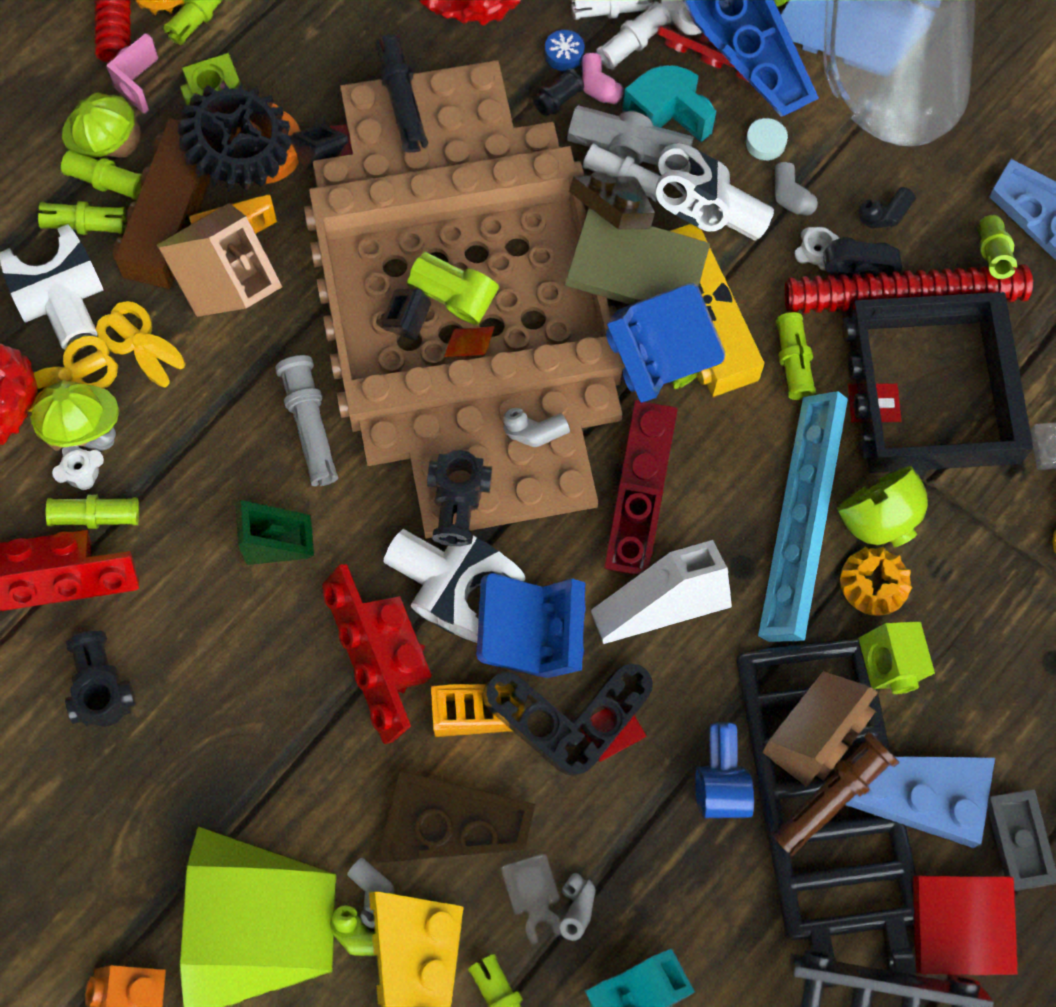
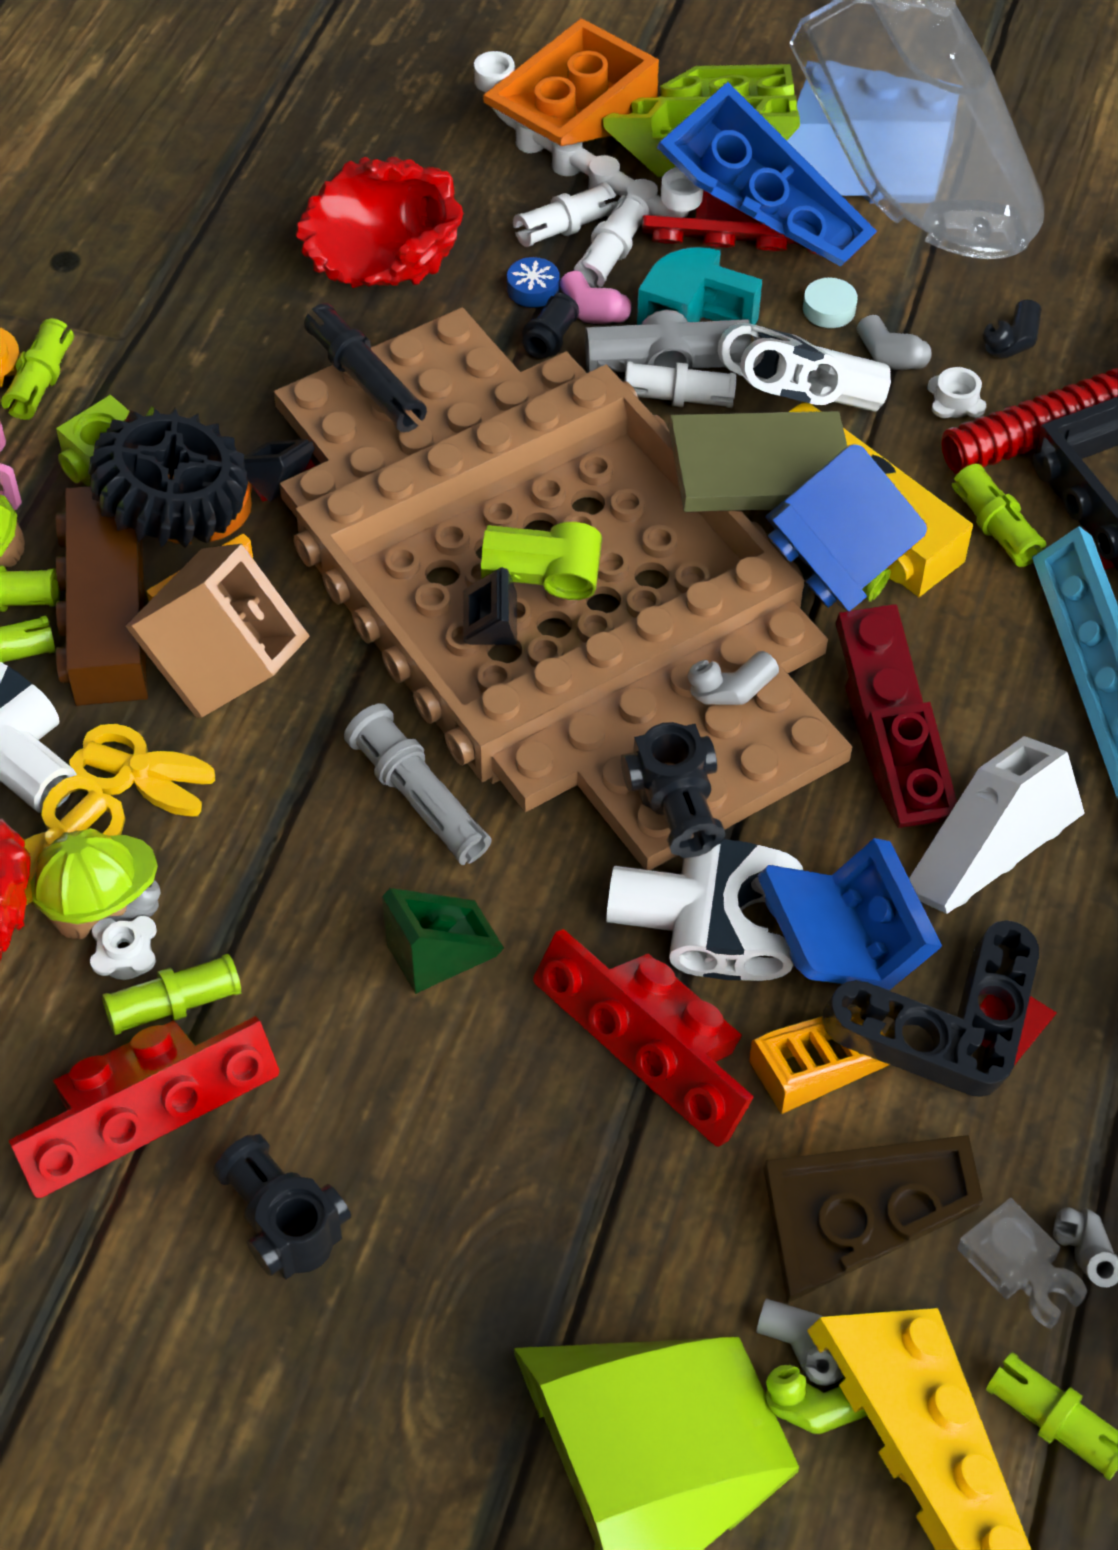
camera: 20 degrees left, 15 degrees down
red sticker [444,326,495,357] -> none
dark brown wing [569,172,655,229] -> none
black plate [823,237,902,277] -> none

